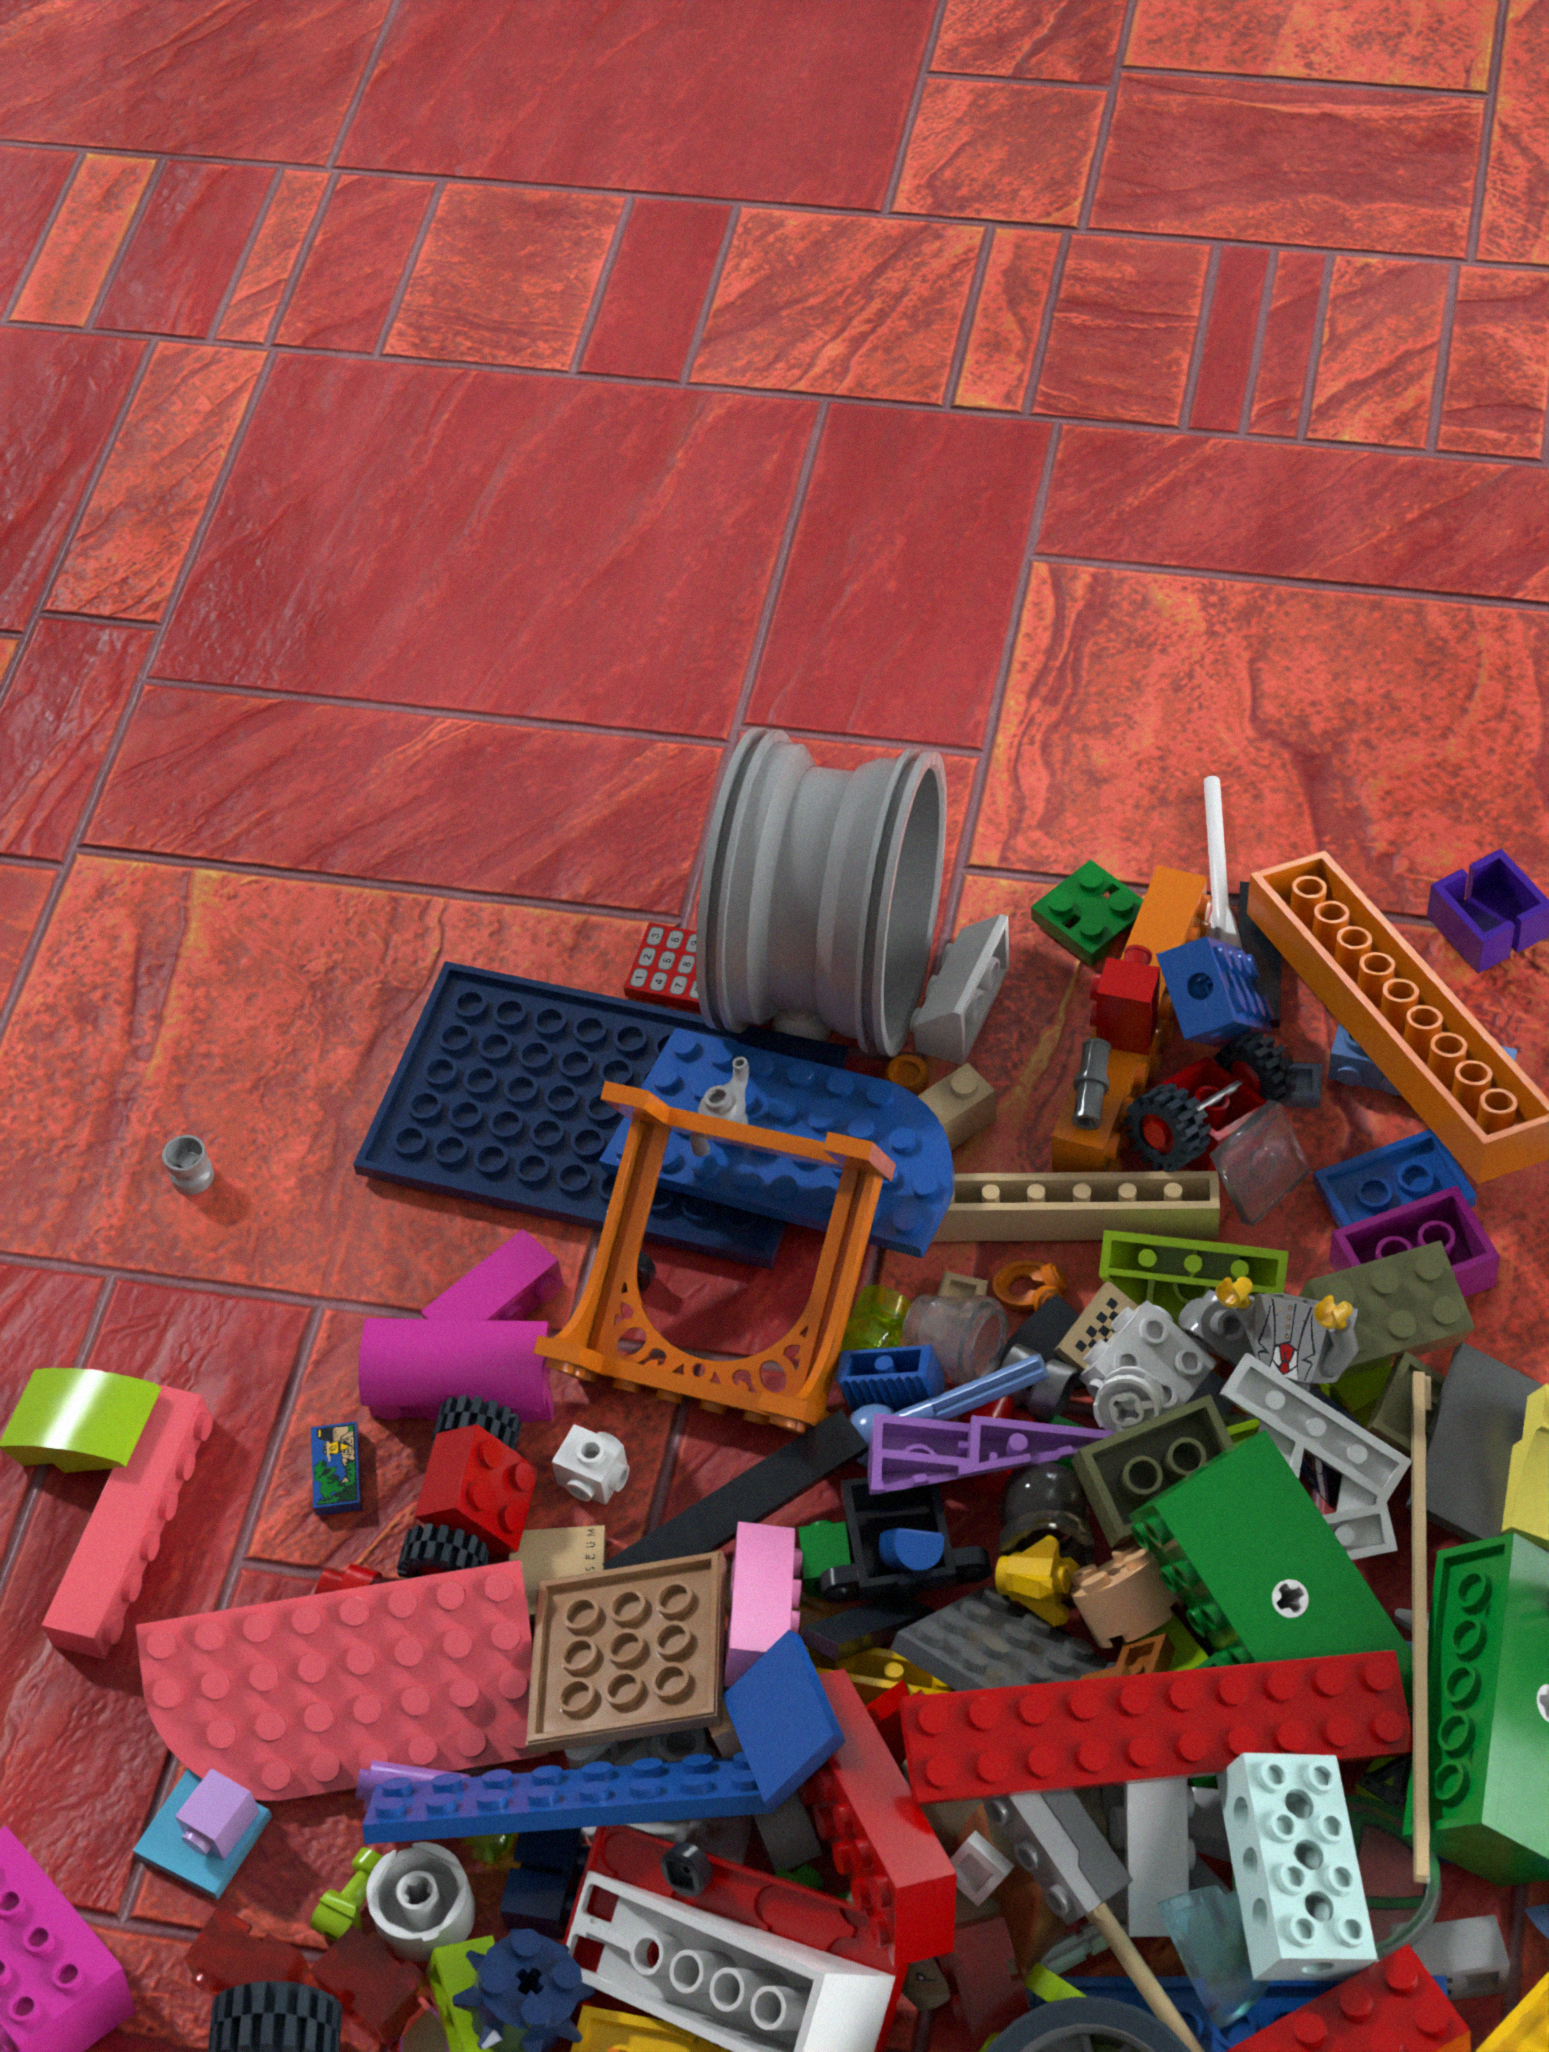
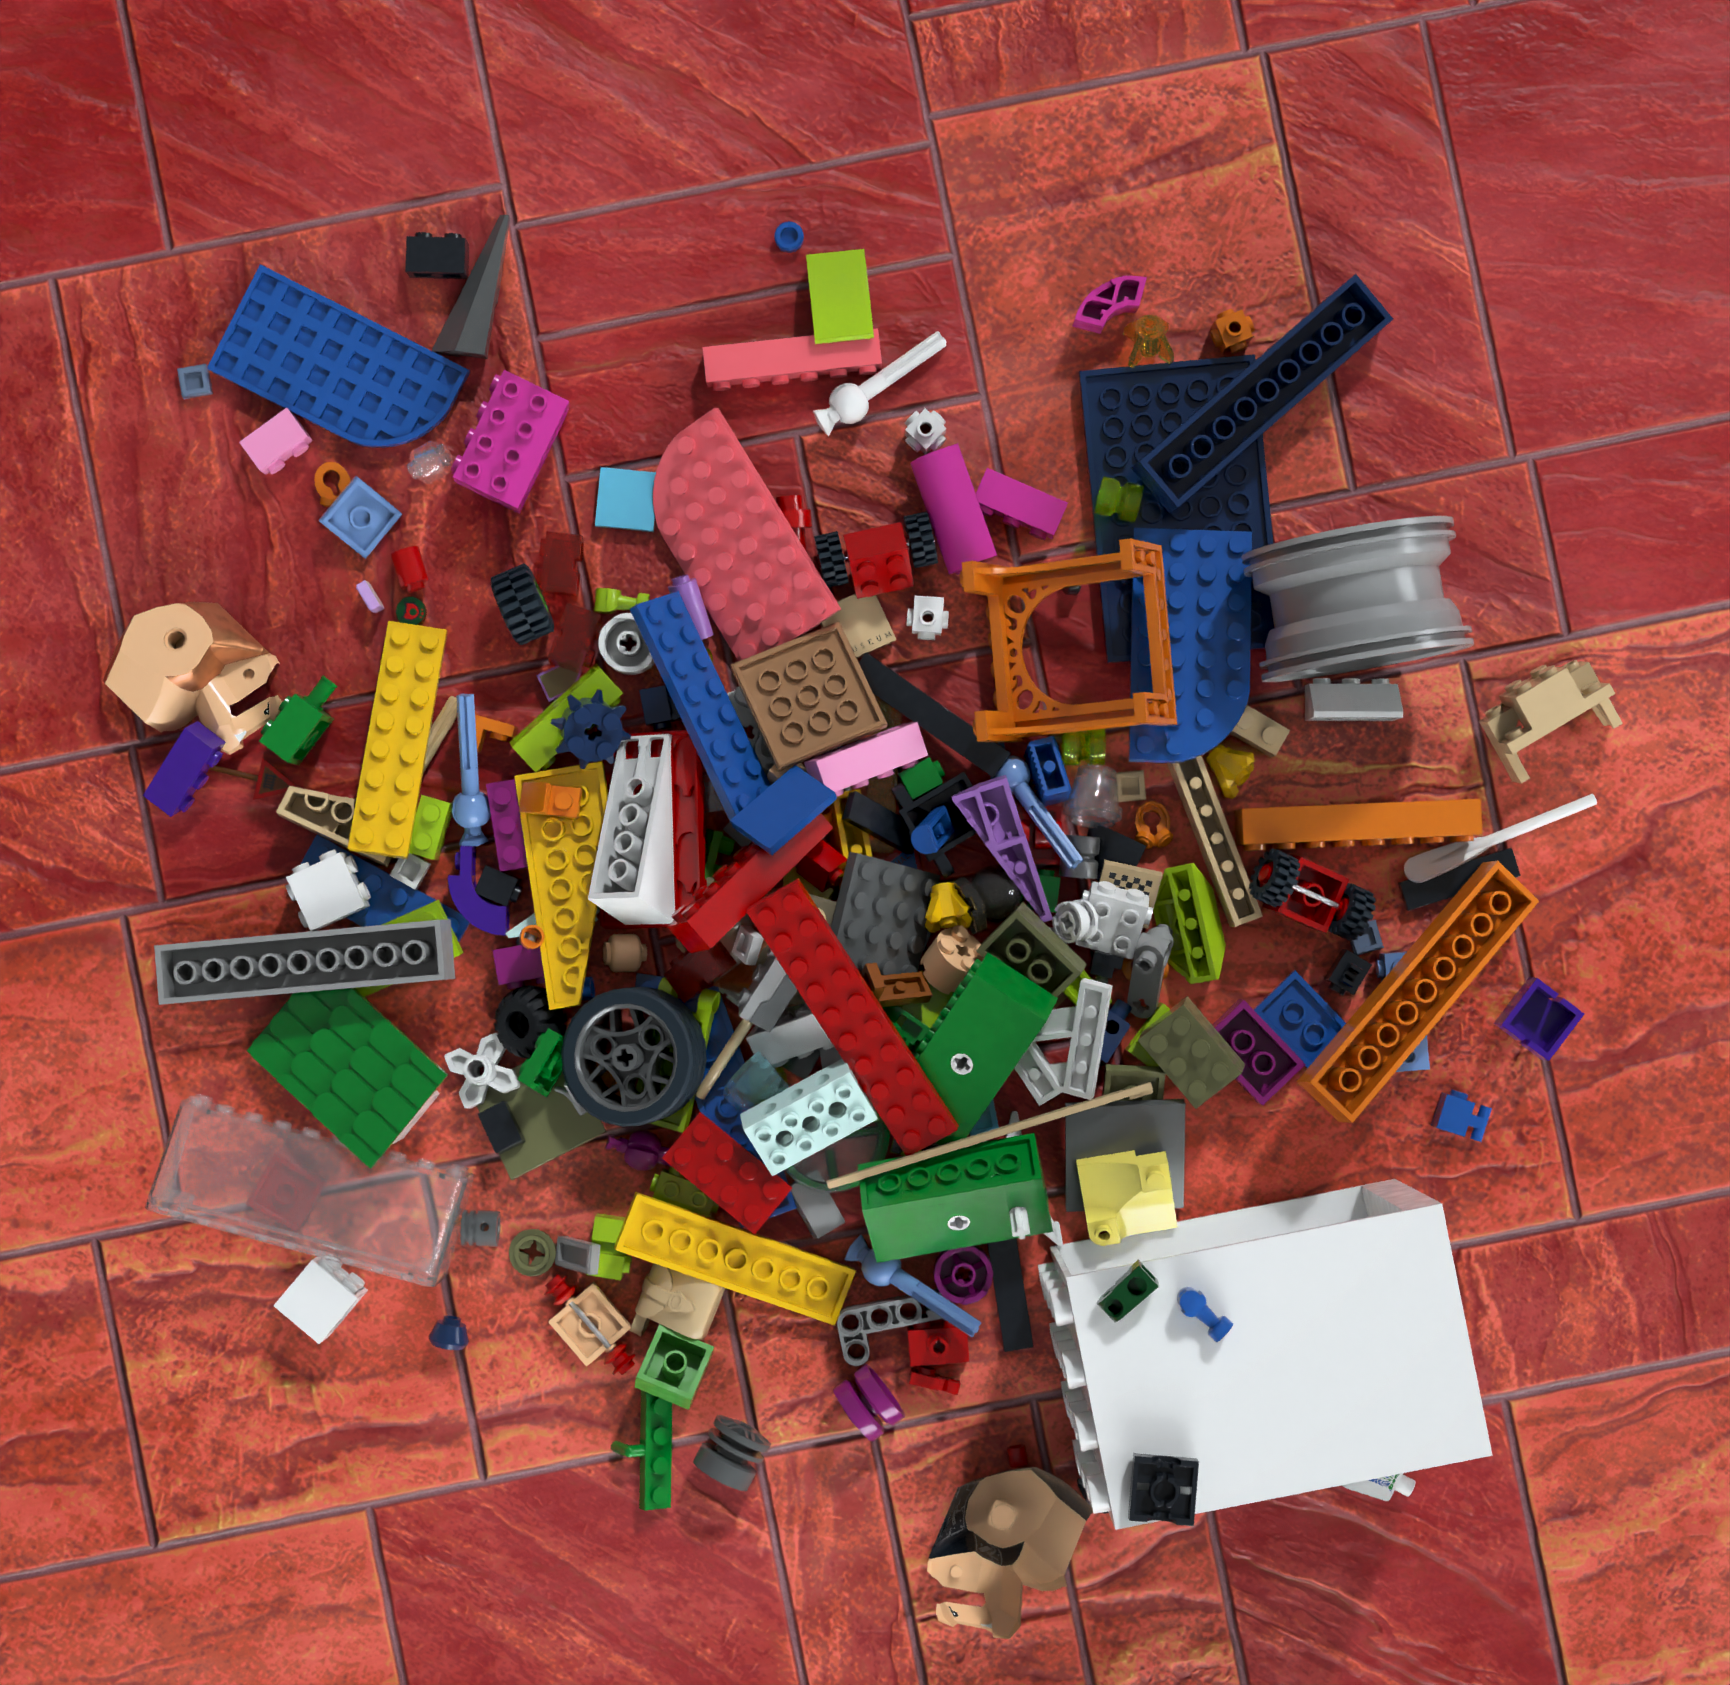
camera: 65 degrees right, 35 degrees up
light grey wheel [162,1135,214,1195] -> none
lavender brick [175,1768,260,1860] -> none
tile [311,1421,362,1516] -> none
tile [624,922,700,1011] -> none
black tile [660,1842,713,1897] -> none
light grey piece [690,1057,749,1157] -> none
orange tile [885,1054,929,1096] -> none
green brick [1031,859,1143,967] -> none
dark grey pin [1072,1038,1111,1130] -> none
red brick [1090,945,1160,1056] -> none
blue brick [1156,936,1274,1048] -> none
clear tile [1210,1100,1312,1227] -> none
light grey torso [1215,1277,1359,1393] -> none
none -> white piece [813,331,947,436]
none -> white brick [904,408,947,455]
none -> dark pink brick [1072,276,1147,334]
none -> clear neon green wheel [1094,476,1144,523]
none -> clear yellow brick [1123,315,1174,368]
none -> dark blue brick [1131,274,1393,513]
none -> yellow rock [1206,744,1254,799]
none -> orange brick [1210,309,1255,354]
none -> black brick [1324,949,1372,996]
none -> tan piece [1479,660,1623,783]

